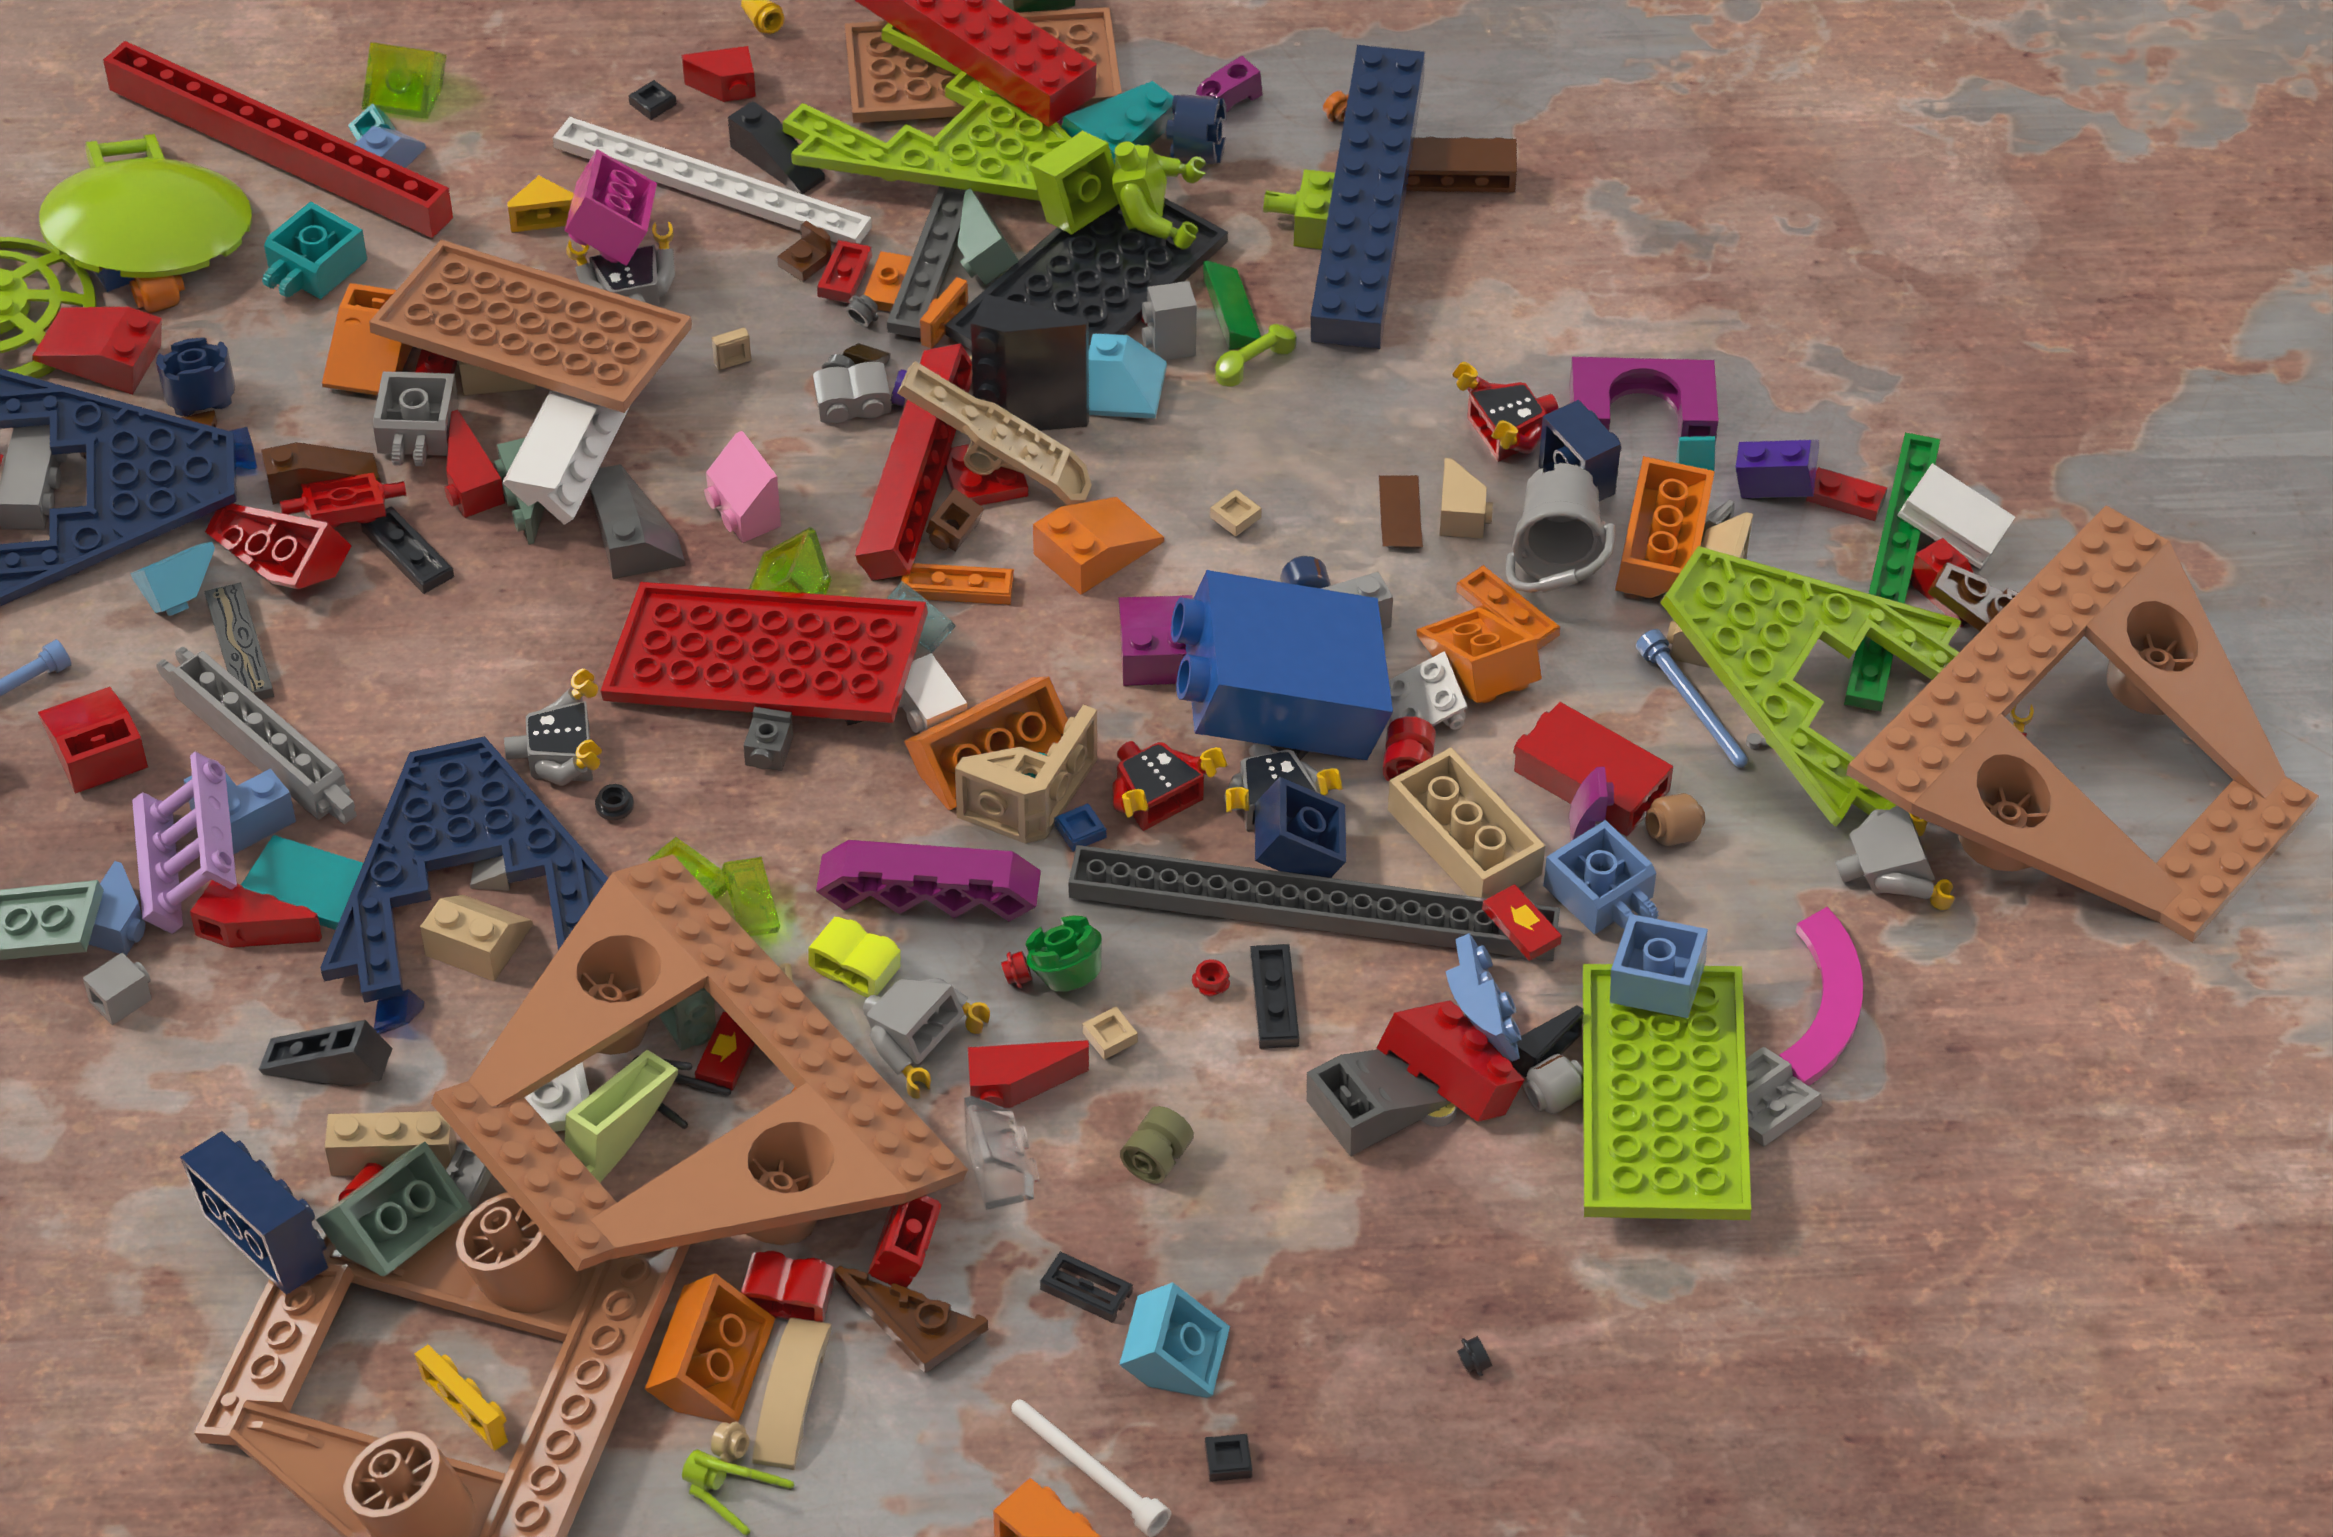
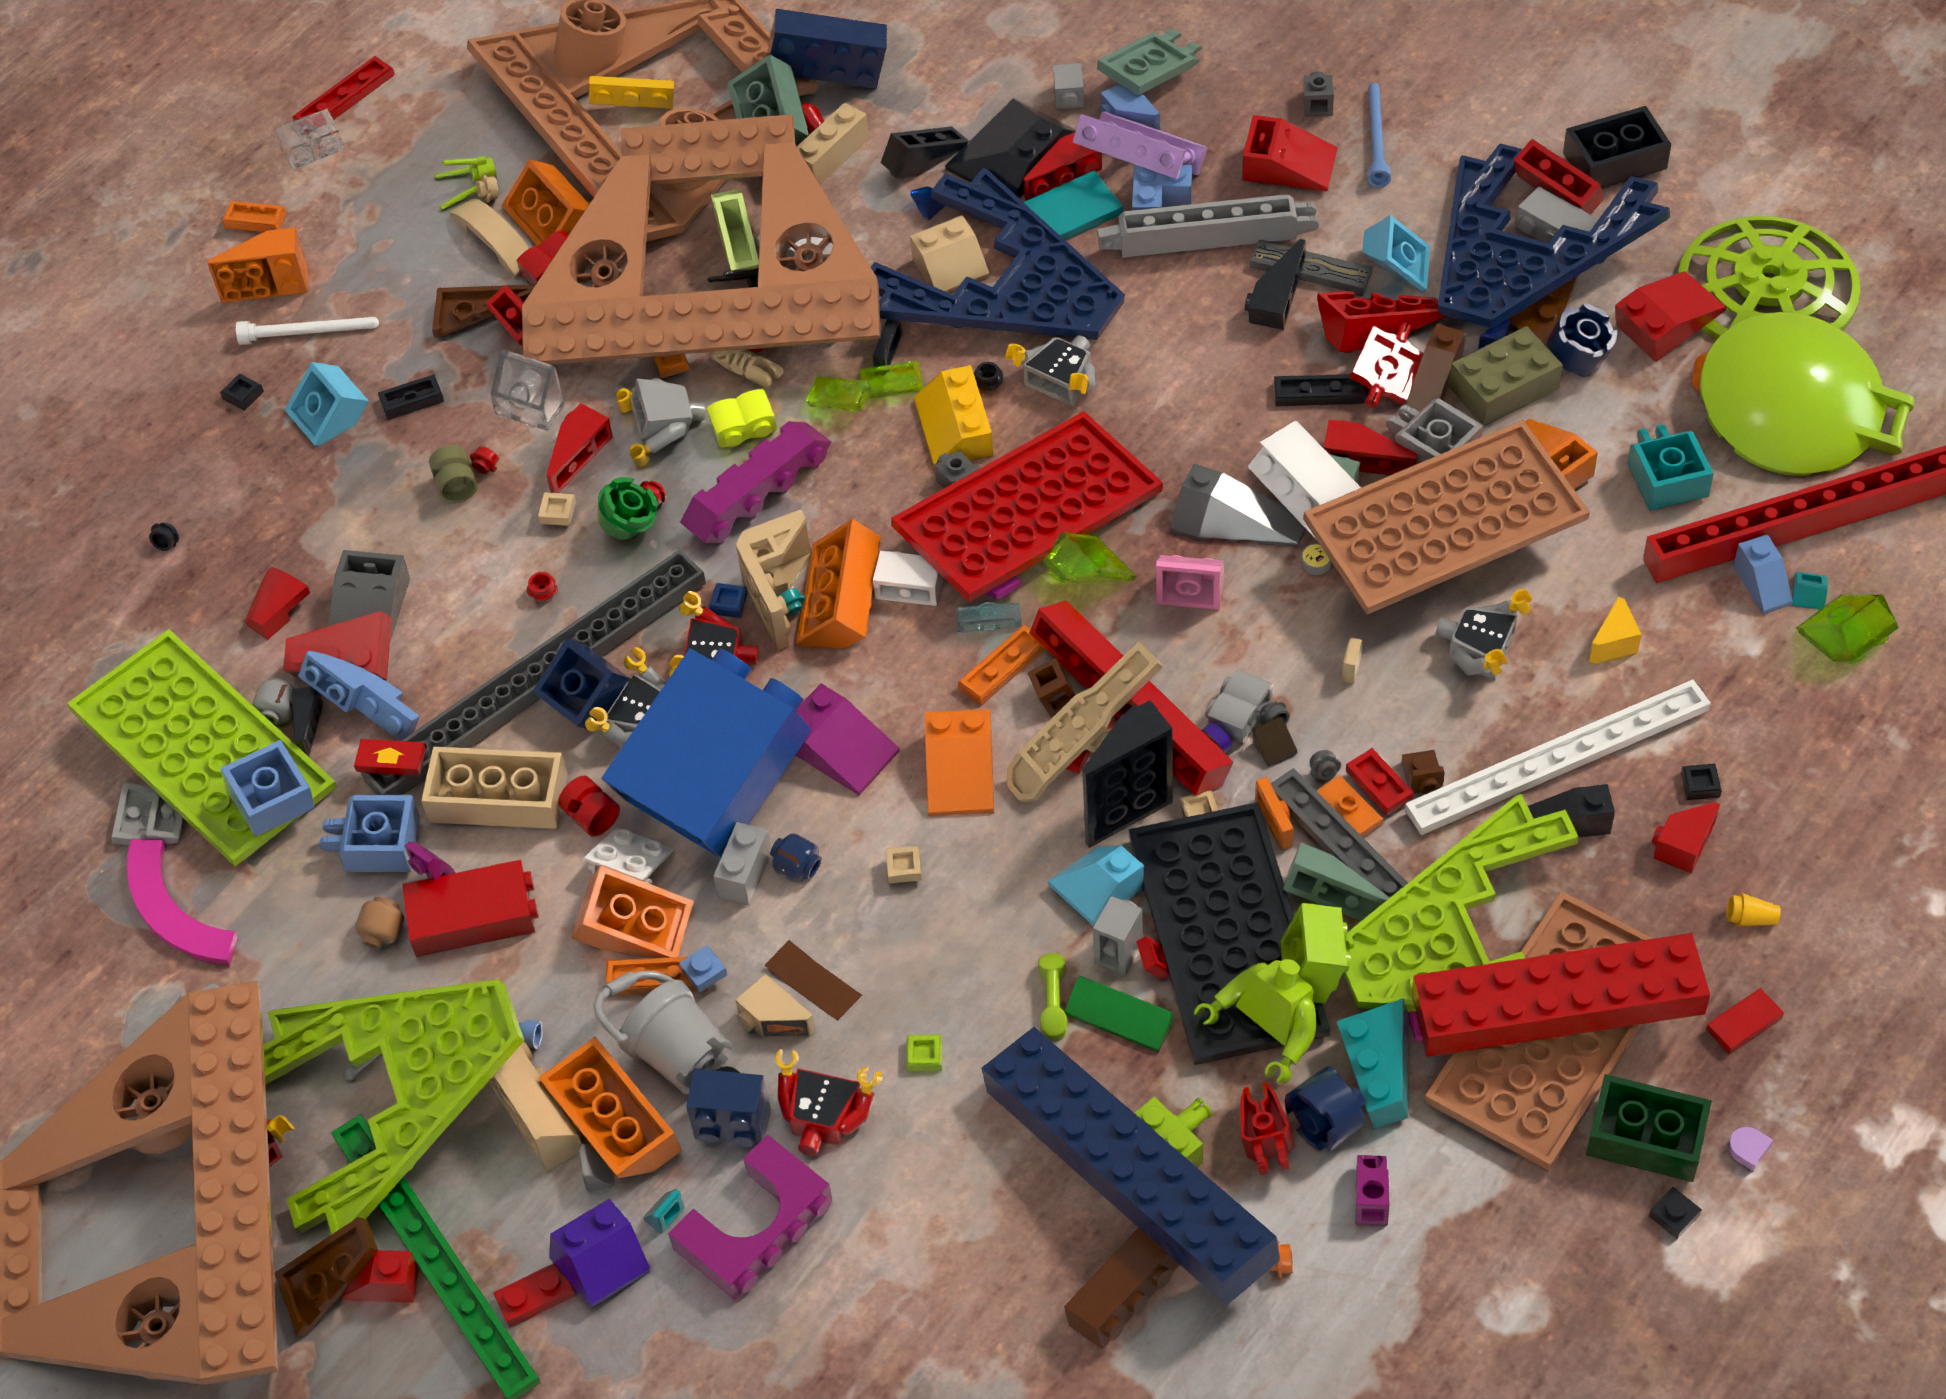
camera: 135 degrees right, 5 degrees up
dark pink brick [565,149,657,266] -> none
black tile [1250,944,1299,1049] -> none
white piece [1897,463,2015,569] -> none
none -> red slope [245,567,310,640]
none -> red plate [470,446,499,474]
none -> medium blue plate [679,945,727,993]
none -> lime tile [907,1034,942,1072]
none -> yellow slope [914,365,994,469]
none -> black slope [945,98,1076,199]
none -> red hinge [1240,1082,1296,1176]
none -> black slope [1244,239,1306,330]
none -> tile [1301,543,1332,575]
none -> olive brick [1449,326,1563,426]

